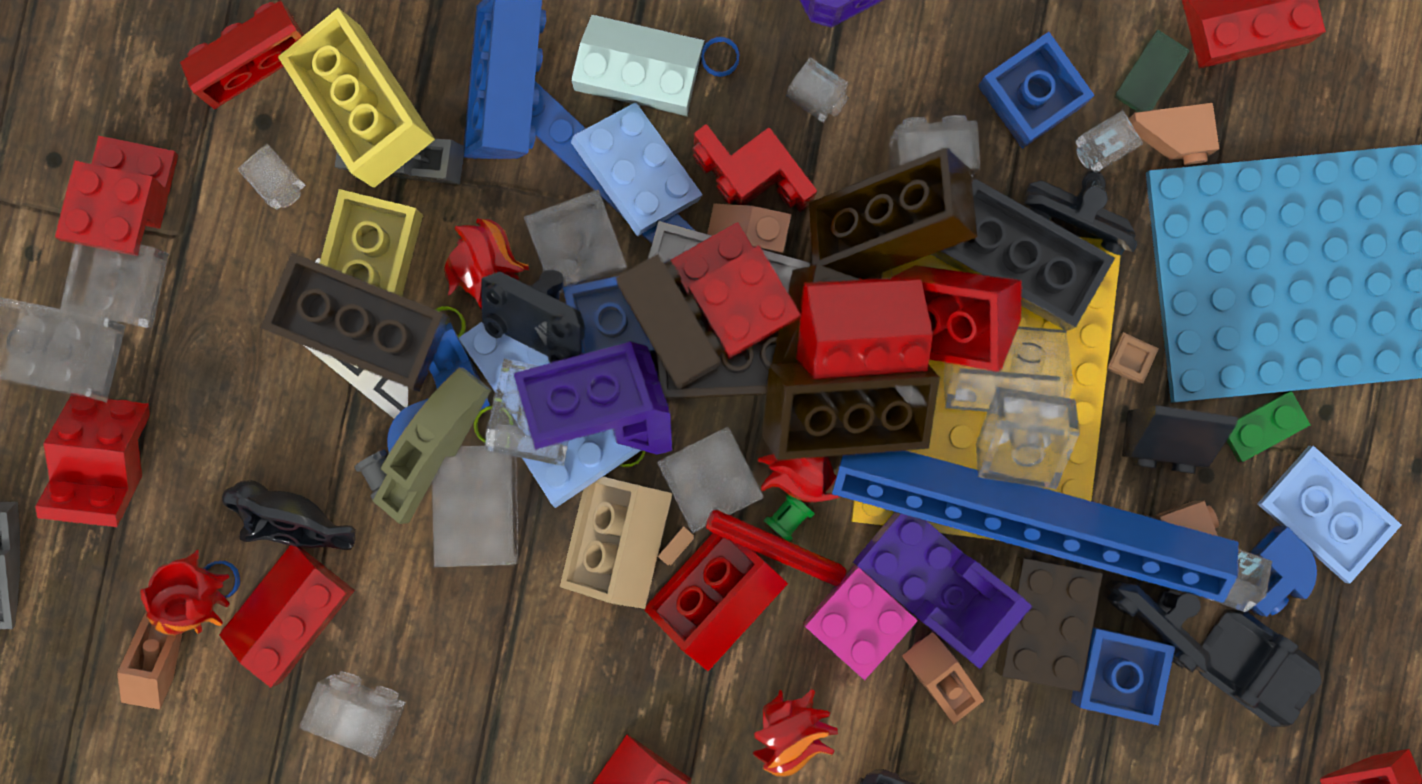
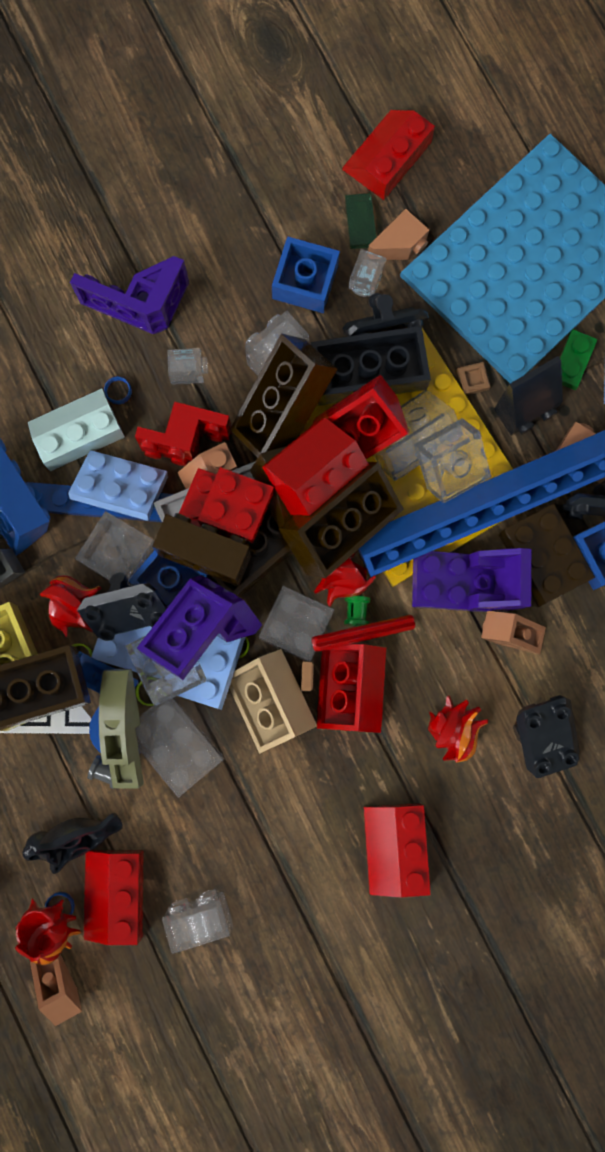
camera: 35 degrees left, 5 degrees down
dark pink brick [803,565,918,680] -> none

